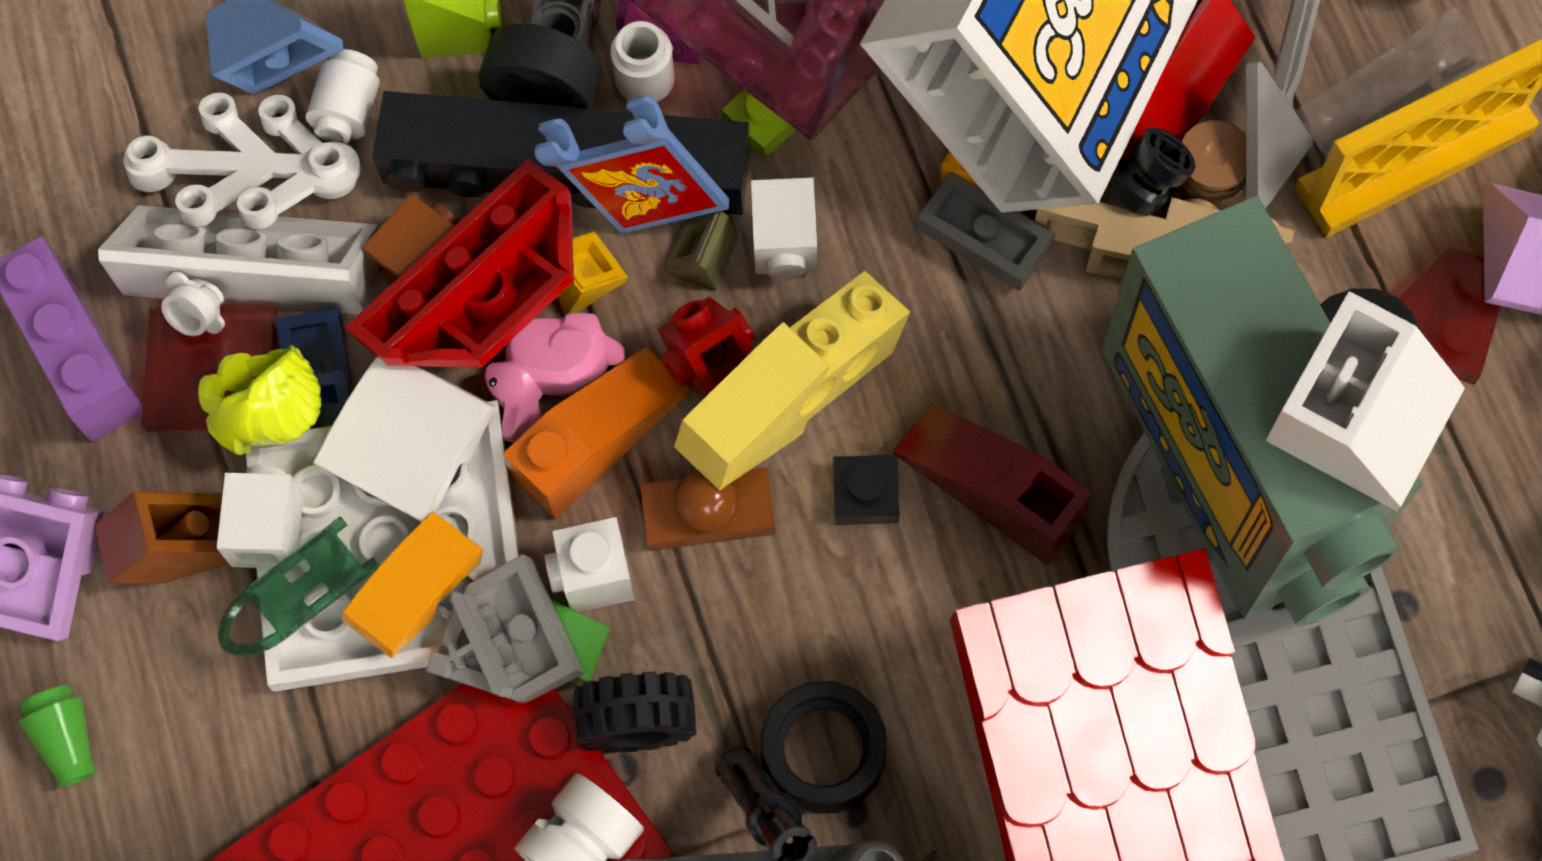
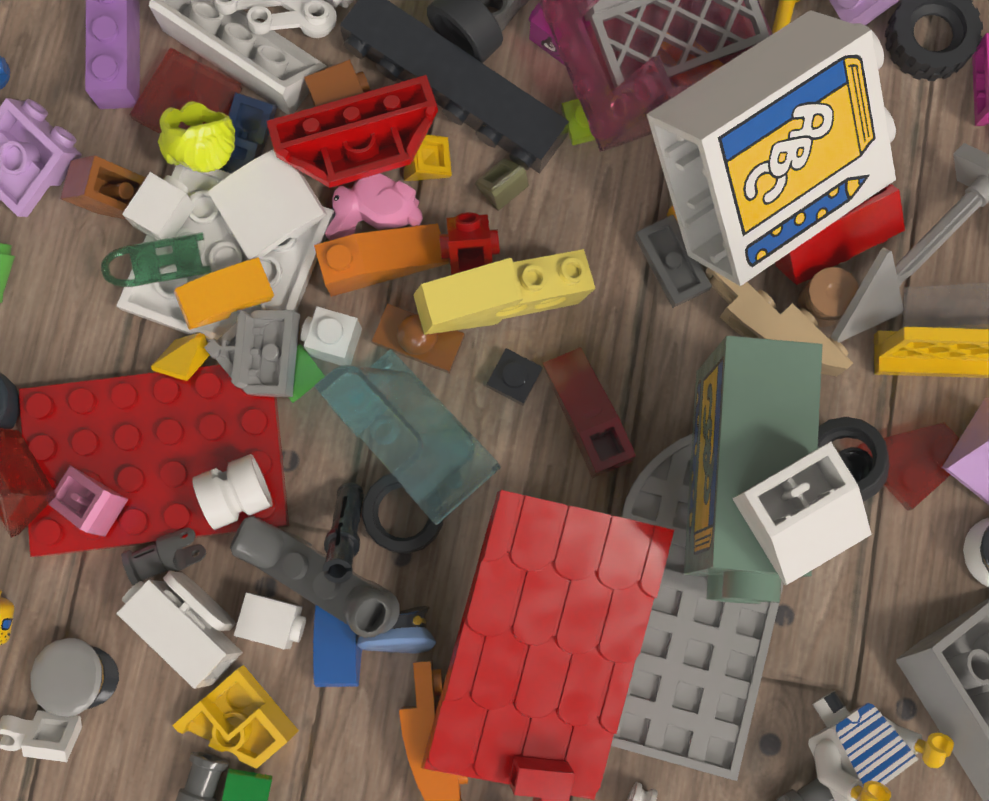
camera: 25 degrees right, 10 degrees up
white plate [161,271,225,336] -> none
flag [535,96,729,234] -> none
black tyre [573,671,697,753] -> none
white brick [611,21,675,102] -> none
white brick [751,178,817,279] -> none
black wheel [1108,127,1196,216] -> none
none -> yellow slope [151,332,210,381]
none -> clear light blue windscreen [314,349,501,525]

